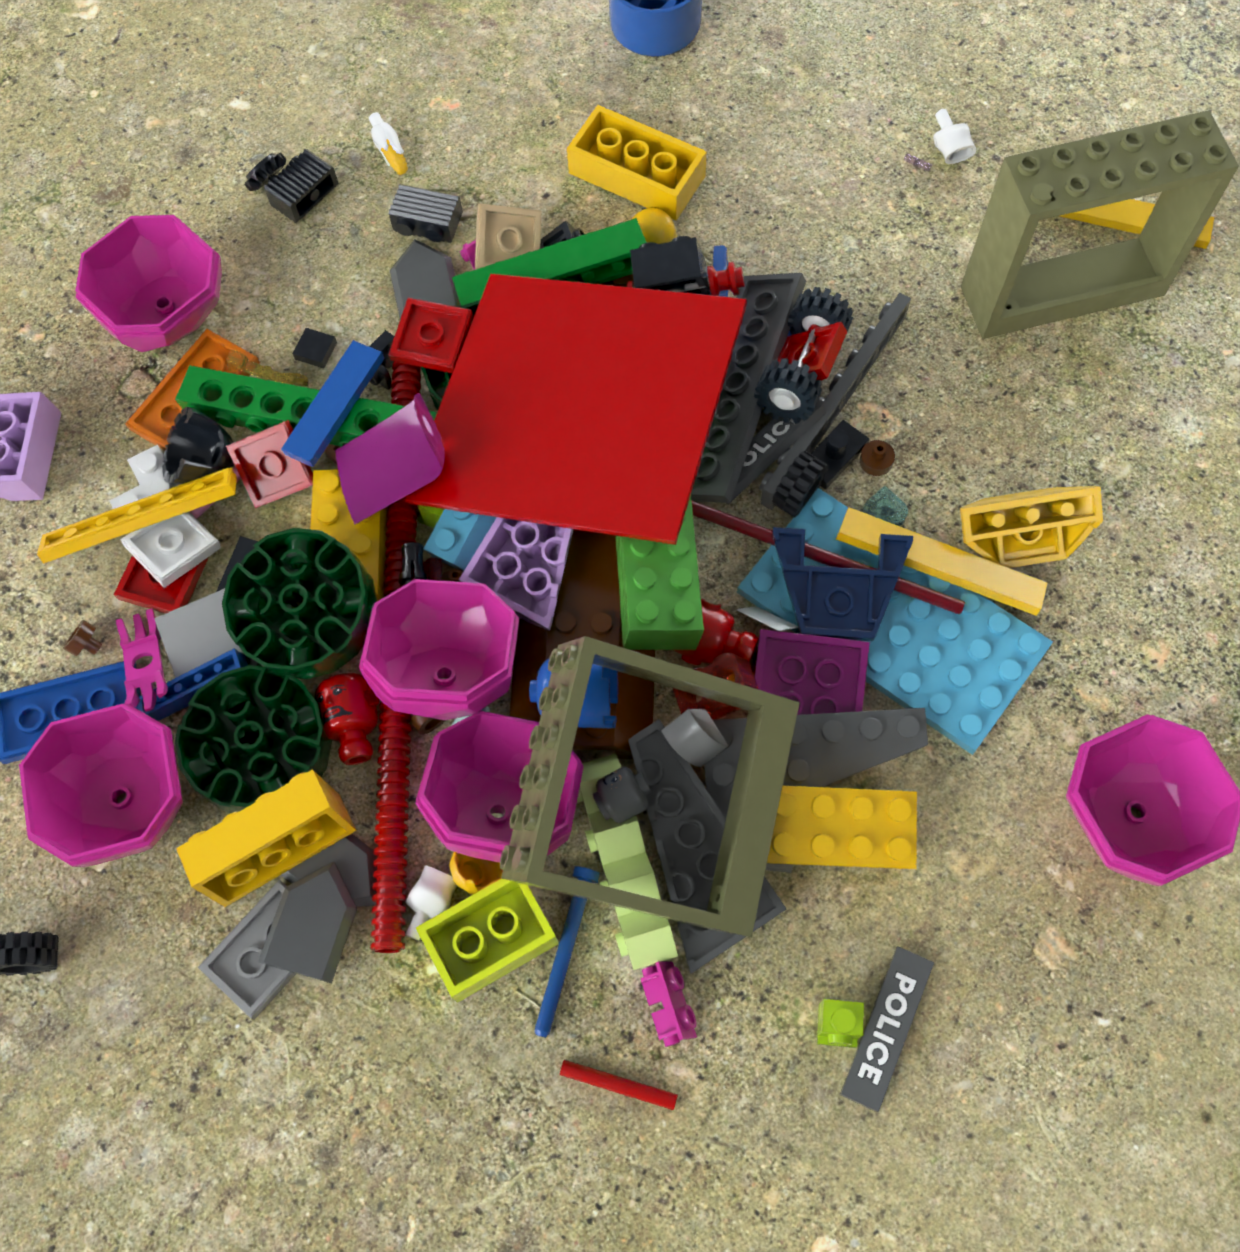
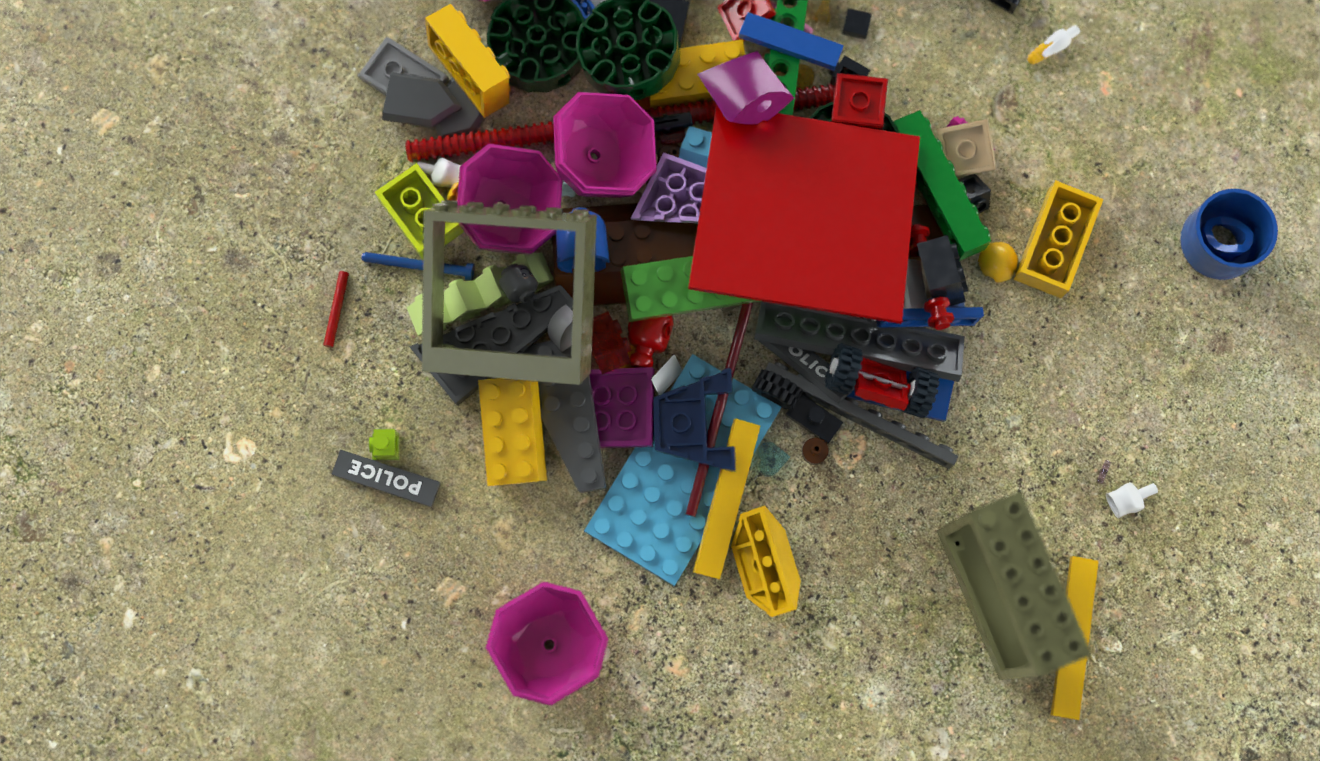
camera: 75 degrees right, 10 degrees up
red piece [315,673,379,765] -> none
brick [389,184,463,243] -> none
dark grey tile [390,239,461,319] -> none
dark pink hinge [640,961,697,1047] -> none

